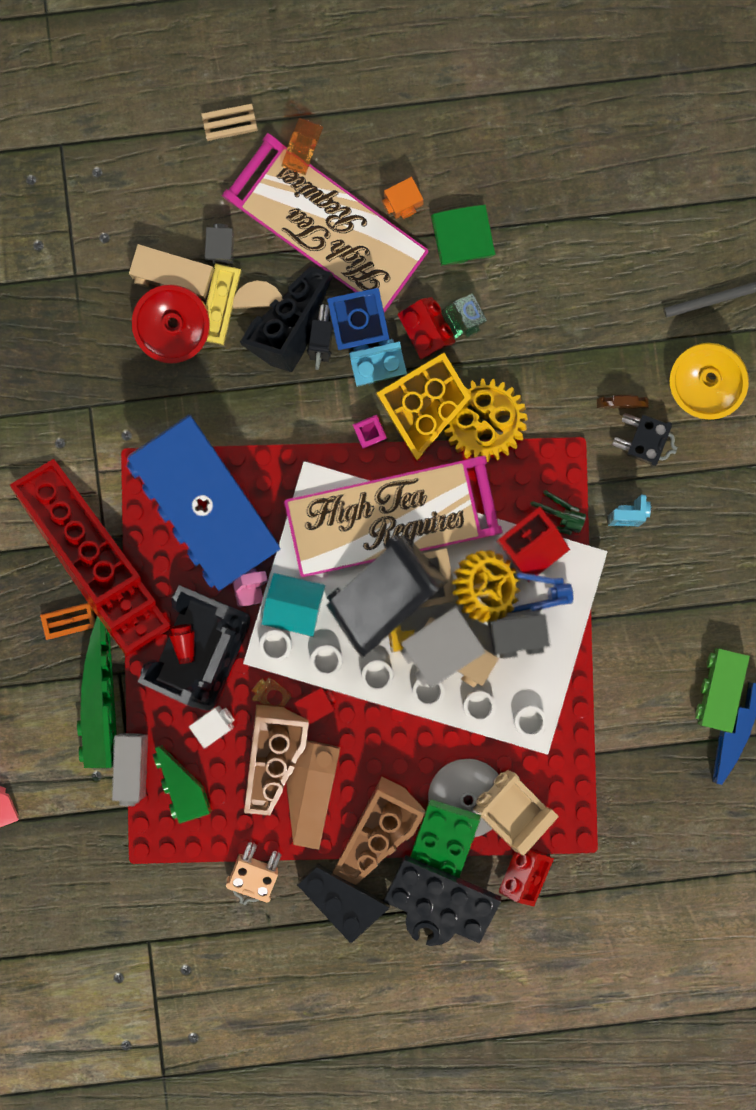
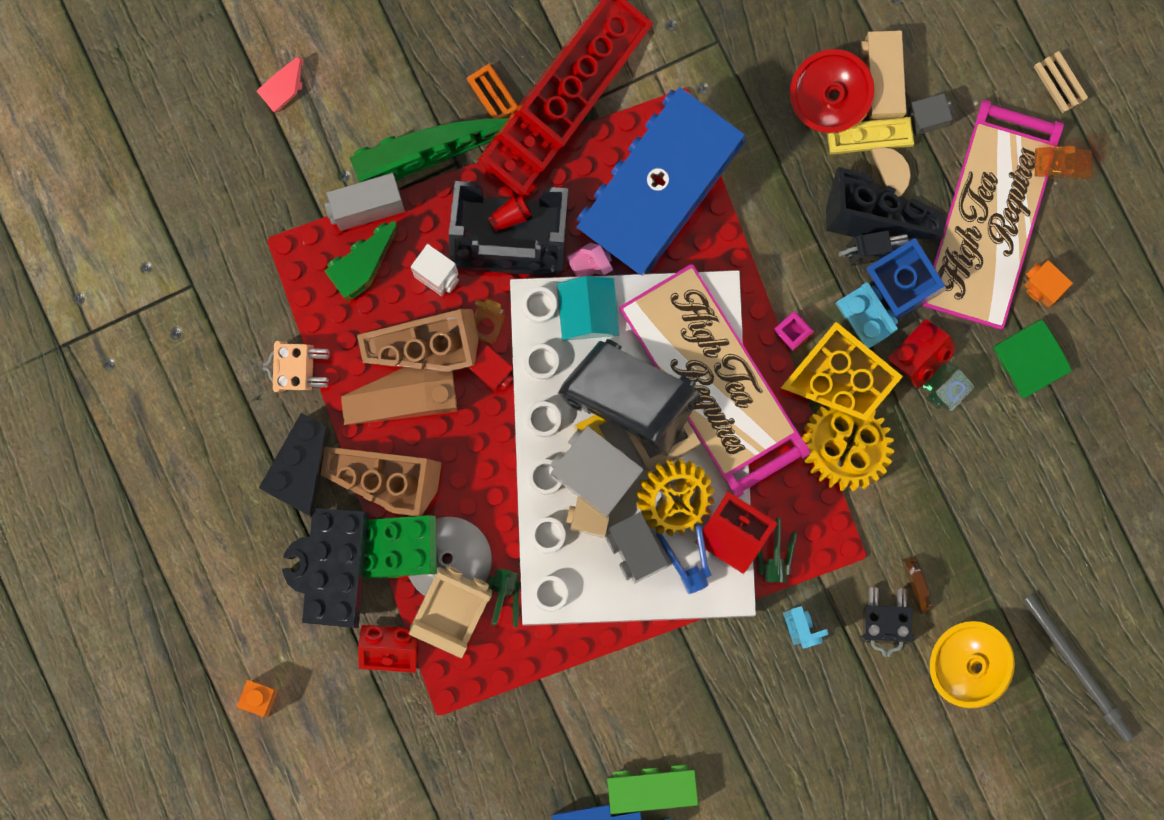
camera: 65 degrees right, 5 degrees down
none -> orange brick [237,680,278,717]
none -> dark green plant [488,569,521,627]

